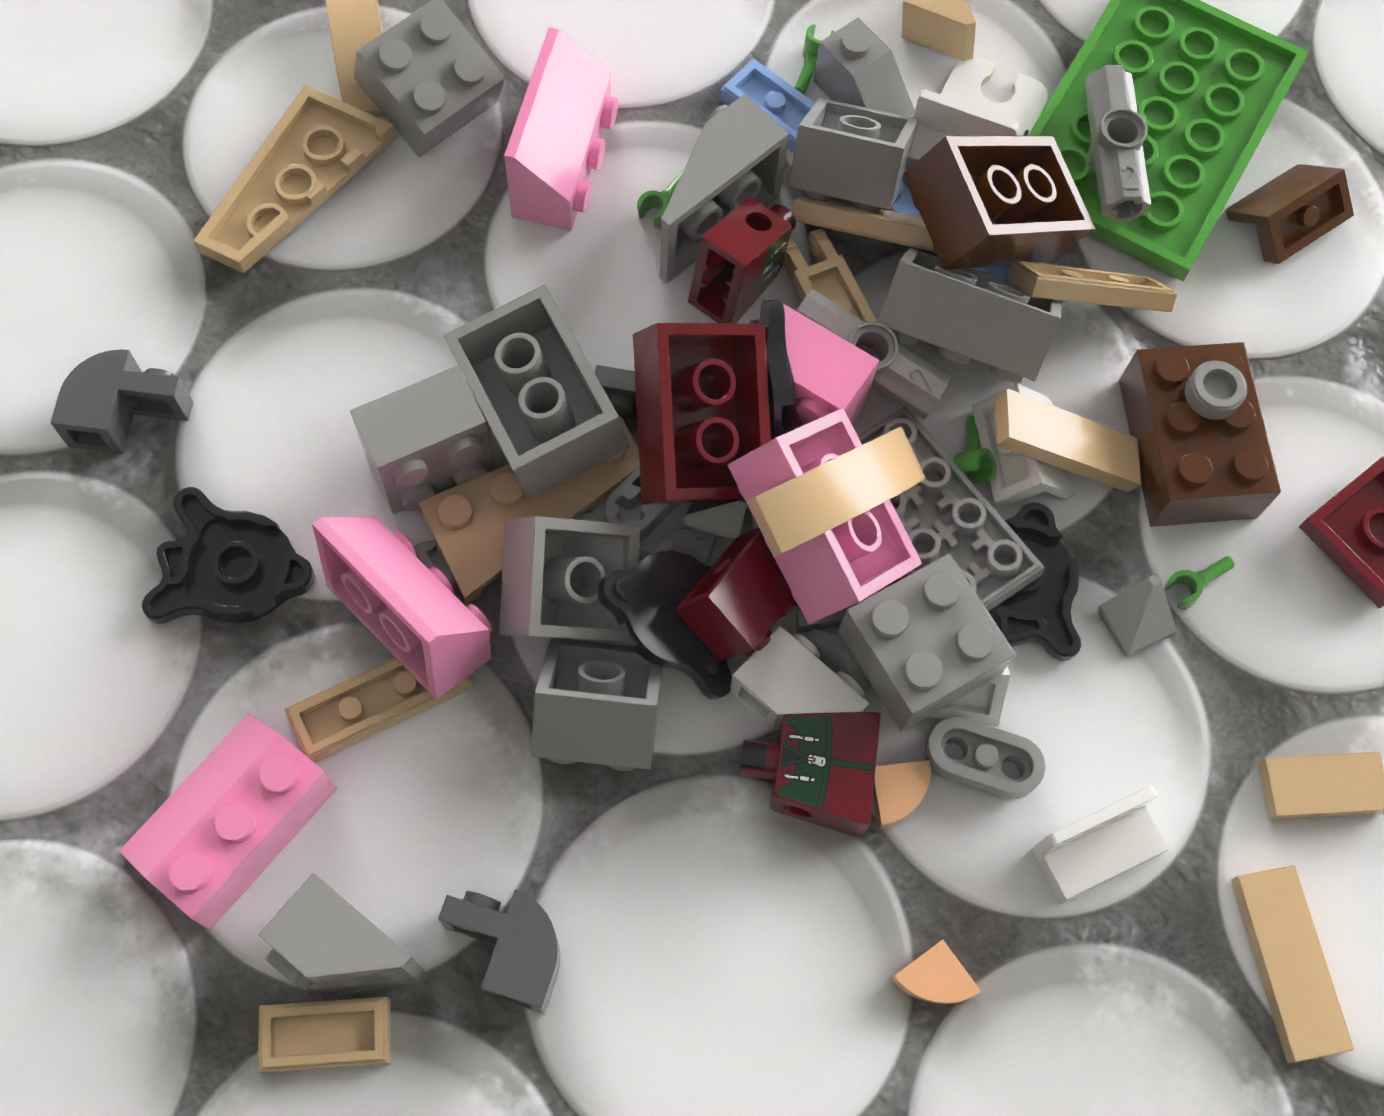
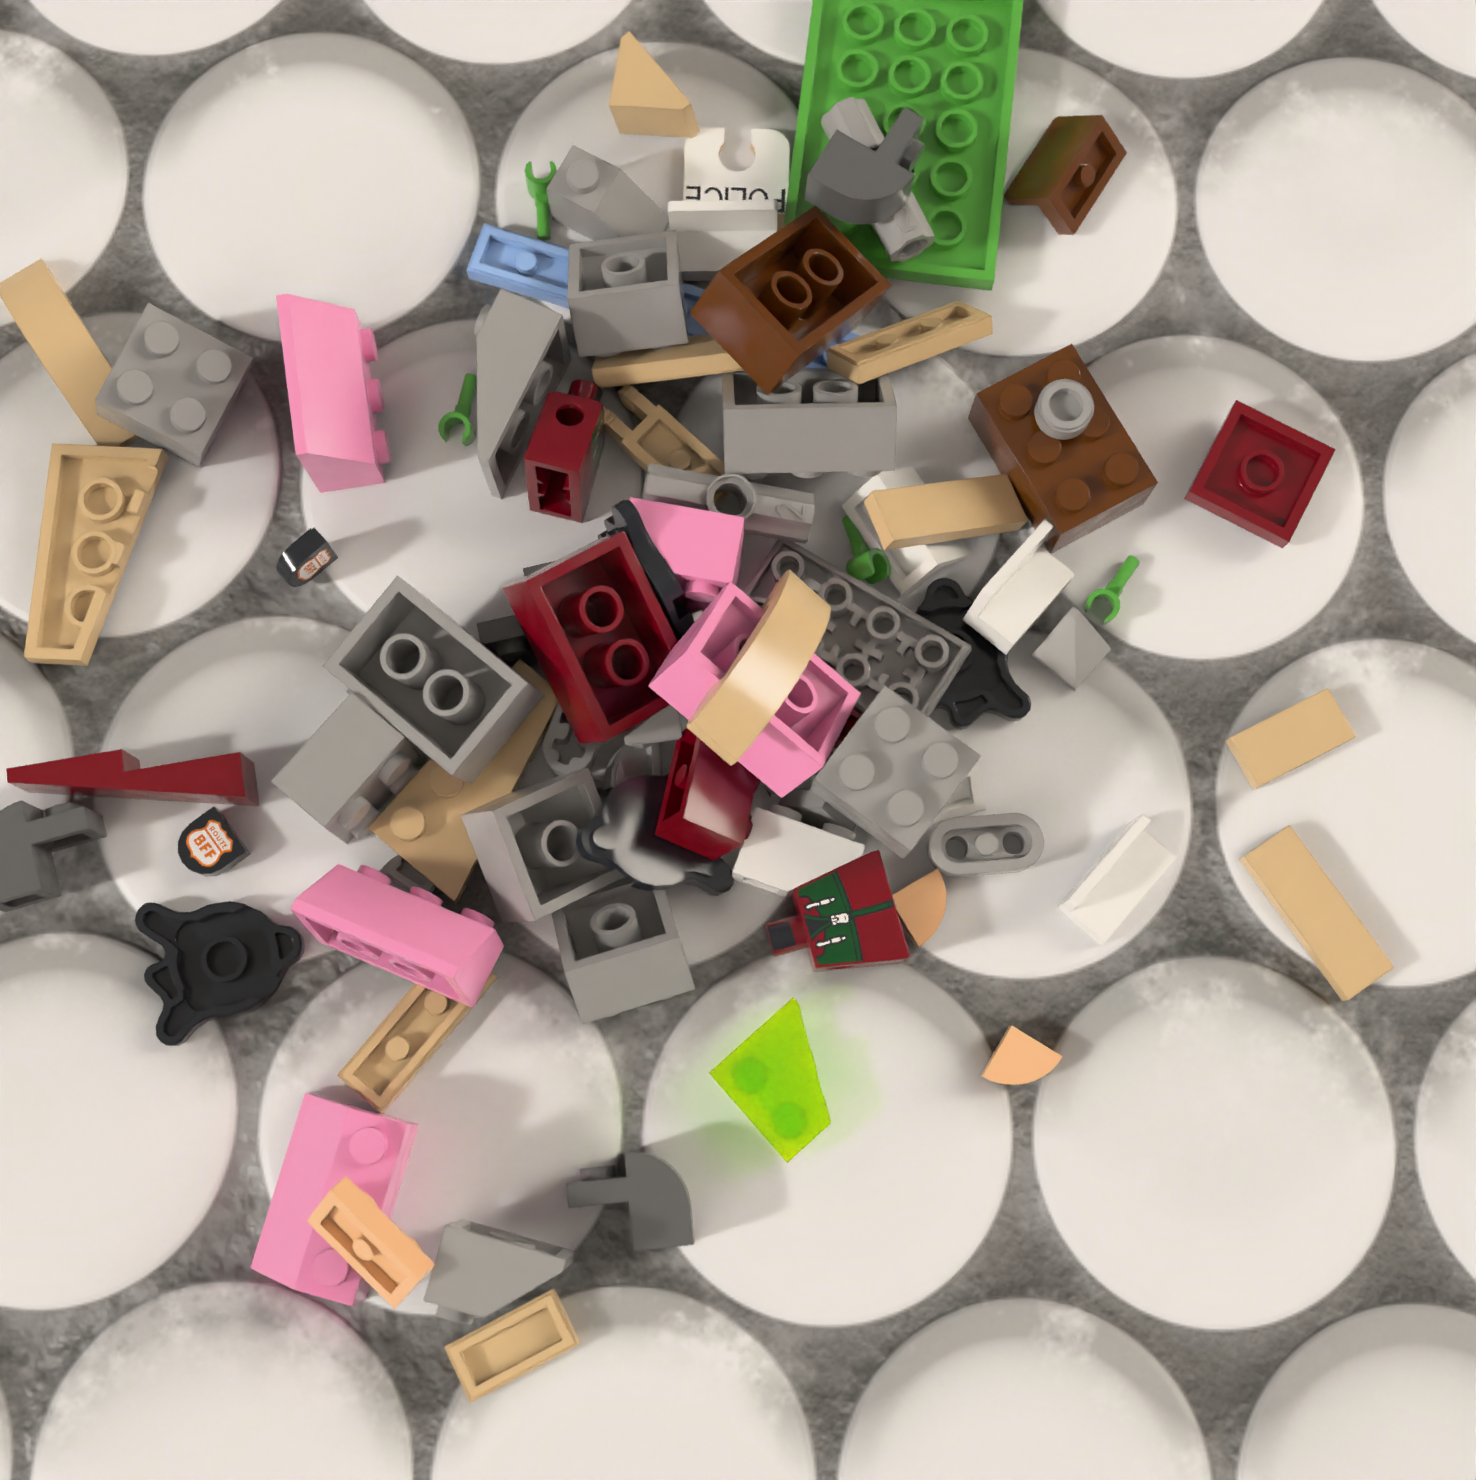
camera: 20 degrees left, 10 degrees up
none -> dark red slope [6,749,260,806]
none -> tile [178,807,251,877]
none -> black tile [276,527,338,587]
none -> light nougat plate [307,1176,435,1309]
none -> clear neon green wing [709,997,831,1163]
none -> dark grey brick [805,107,925,224]
none -> white panel [963,519,1075,655]

